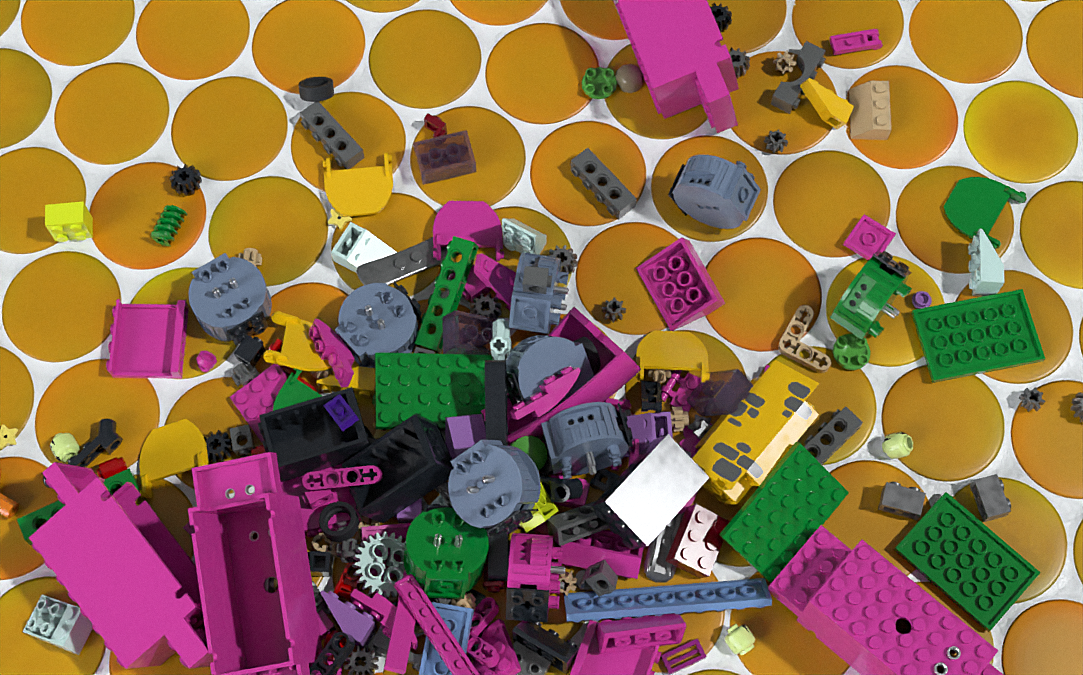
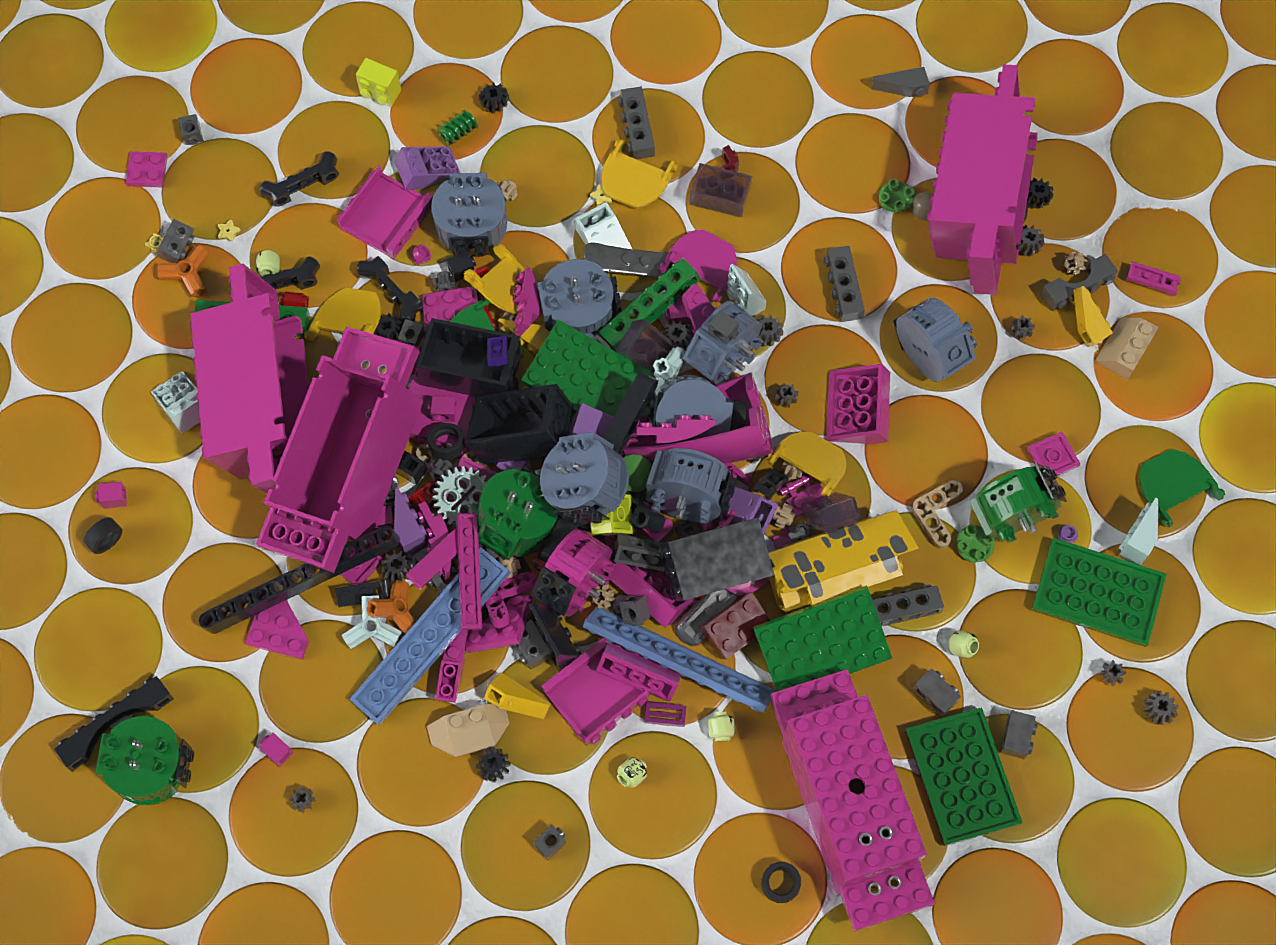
camera: 30 degrees right, 0 degrees up
black tyre [299,76,334,102] -> none
dark pink beam [302,465,382,490] -> none
none -> black plate [260,151,339,207]
none -> black plate [357,256,423,324]
none -> medium lavender slope [394,146,460,190]

